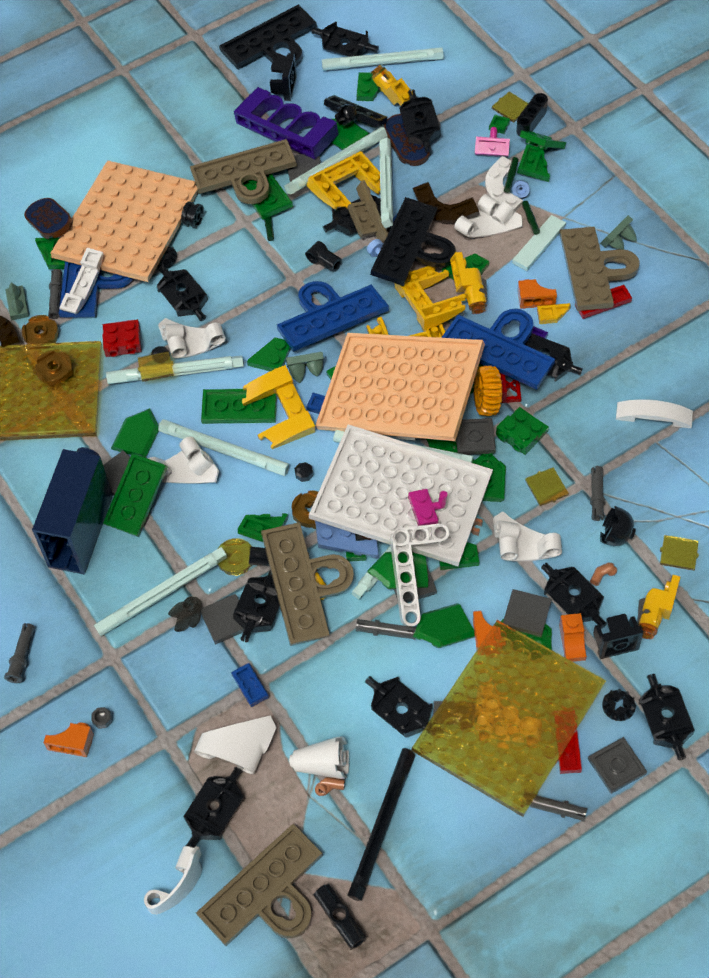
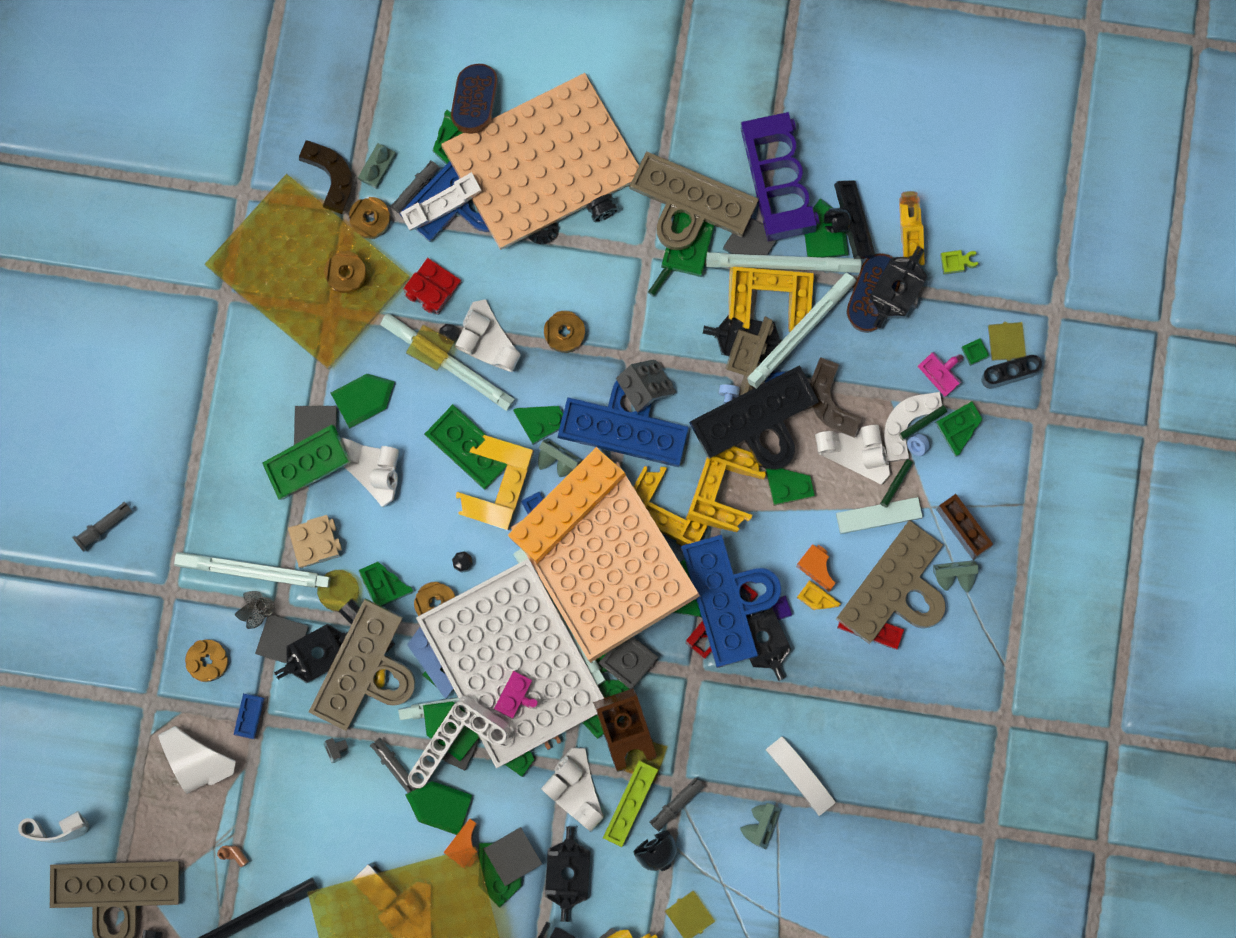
camera: 40 degrees right, 20 degrees up
dark blue brick [32,447,113,575] -> none
orange arch [43,722,94,757] -> none
dark grey tile [91,707,112,729] -> none
black plate [156,265,208,321] -> none
light aqua piece [158,419,289,476] -> none
black plate [183,767,245,848] -> none
black plate [219,4,317,69] -> none
black panel [270,53,297,101] -> none
white cone [289,736,349,779] -> none
black piece [305,241,342,272] -> none
black plate [312,21,379,57] -> none
light aqua piece [322,48,443,71] -> none
green wing [356,72,381,101] -> none
black plate [365,676,439,738] -> none
yellow plate [450,252,487,314] -> none
light orange gear [473,366,503,416] -> none
green plate [496,407,549,455] -> none
green wing [520,130,566,150] -> none
orange arch [559,613,586,662] -> none
nougat arm [590,562,617,586] -> none
none -> pearl gold plate [185,640,229,682]
none -> tan plate [288,515,342,569]
none -> dark grey tile [324,738,348,763]
none -> light orange plate [508,447,626,564]
none -> pearl gold plate [544,311,585,353]
none -> reddish brown brick [593,688,657,772]
none -> lime plate [603,761,658,847]
none -> dark grey bracket [616,359,676,412]
none -> sand green tile [740,803,781,849]
none -> reddish brown brick [936,494,994,560]
none -> lime plate [940,250,978,275]

